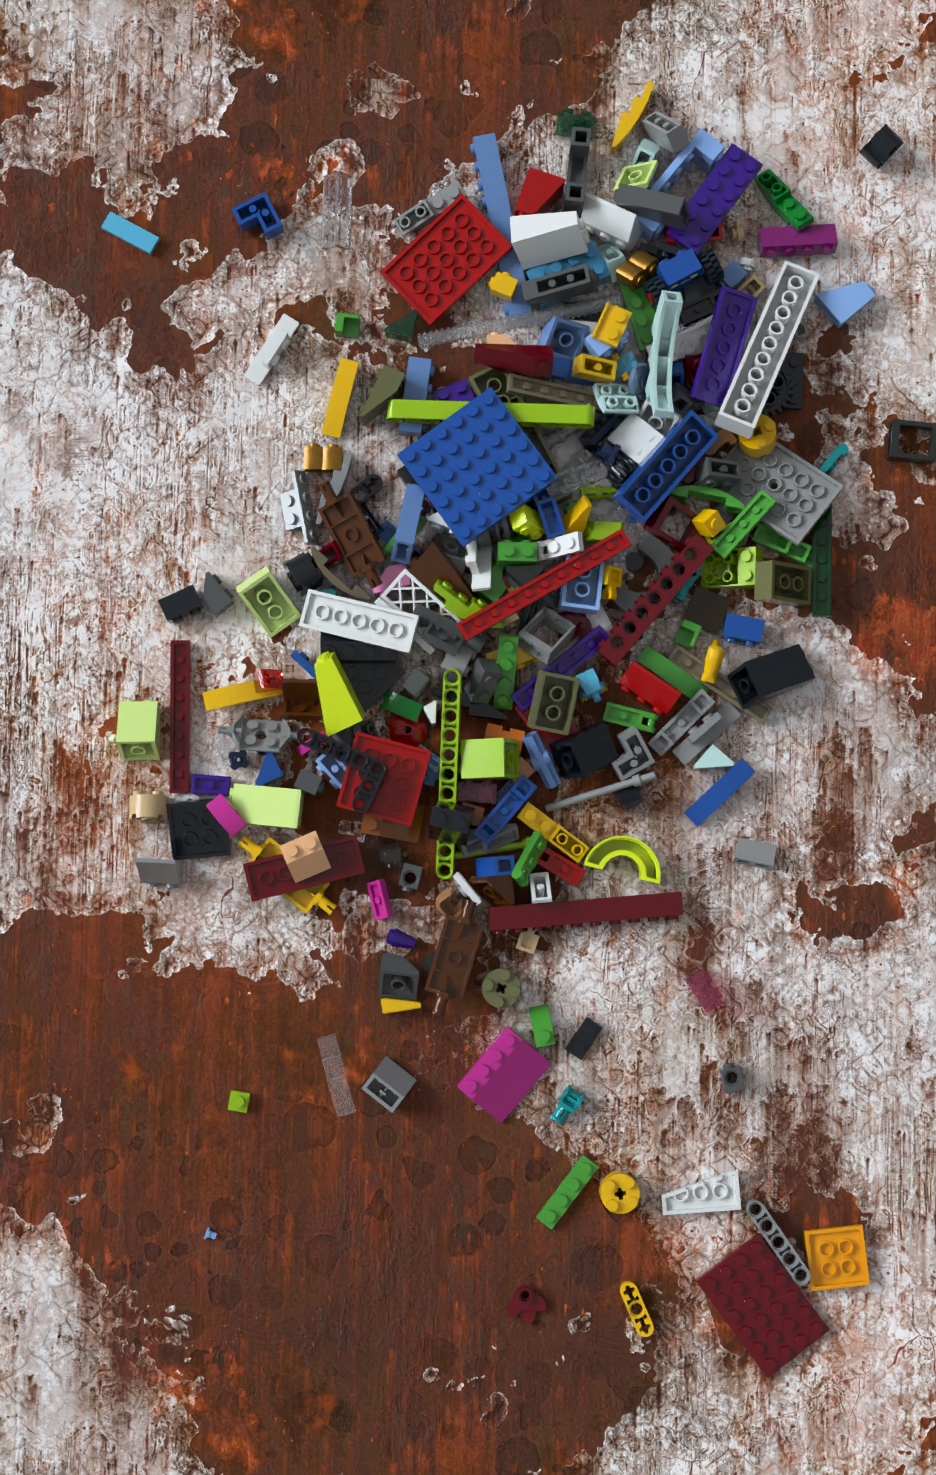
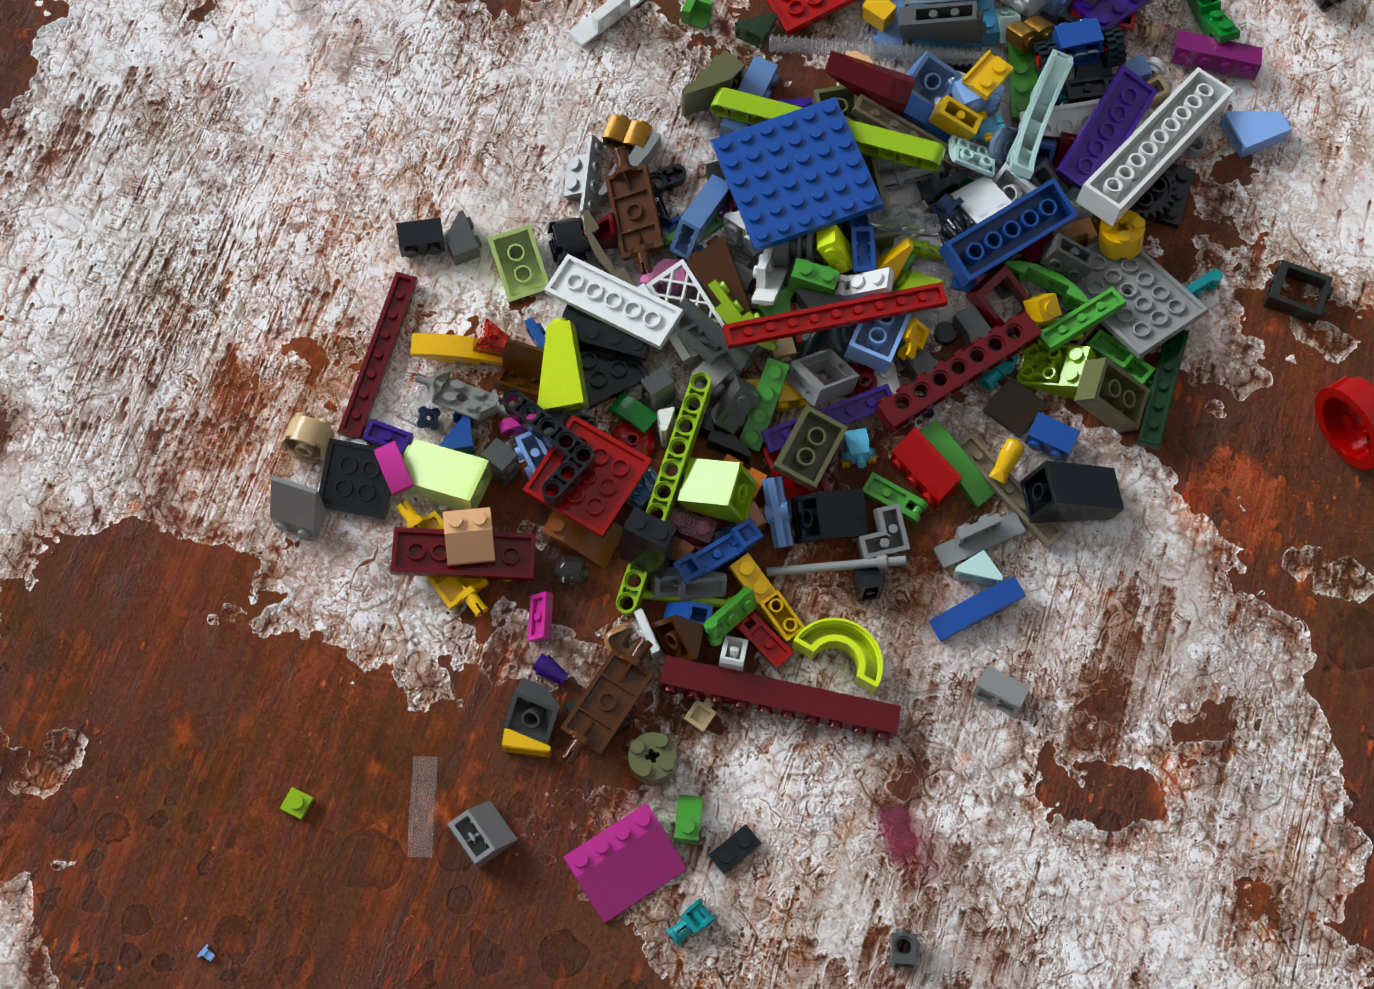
camera: 15 degrees right, 15 degrees down
yellowish green slope [116,700,160,761] -> none
yellow slope [322,357,359,438] -> none
dark grey brick [399,863,423,893] -> none
light grey slope [648,689,715,756] -> none
bright green panel [674,619,702,650] -> none

